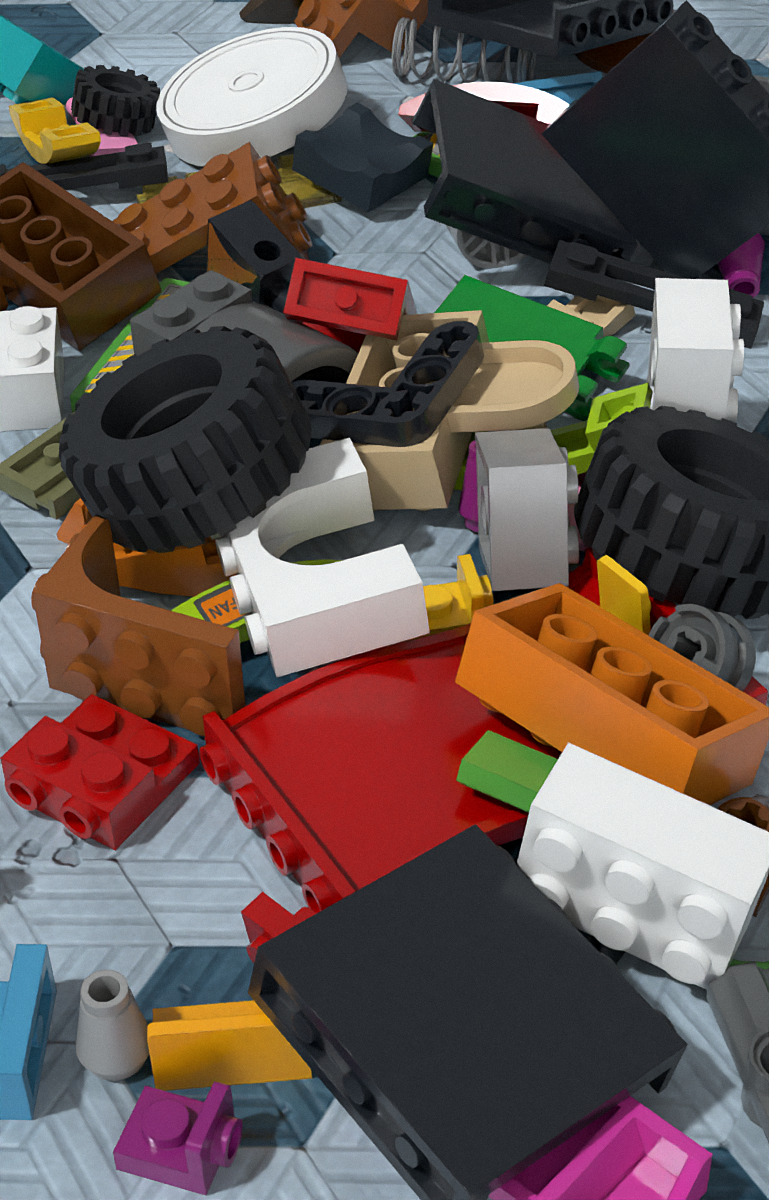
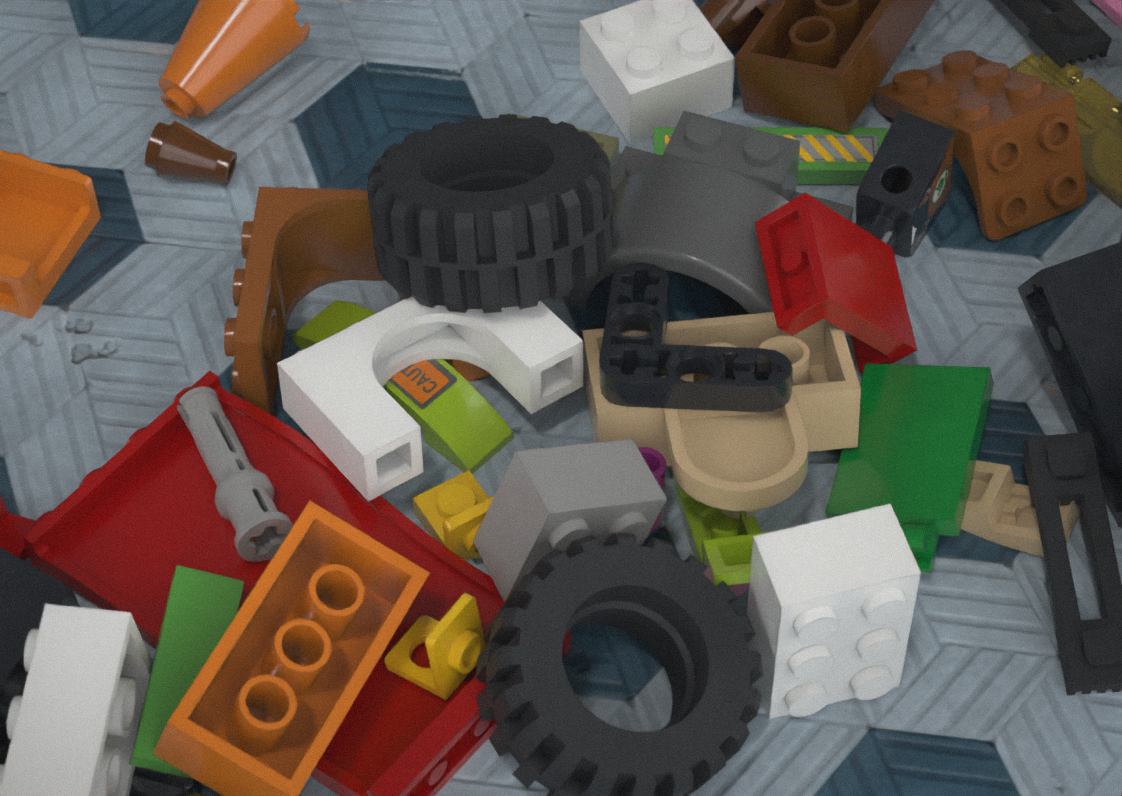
camera: 70 degrees right, 10 degrees up
red plate [0,694,200,851] -> none
dark grey wheel [648,604,756,691] -> none
none -> light grey pin [177,386,293,562]

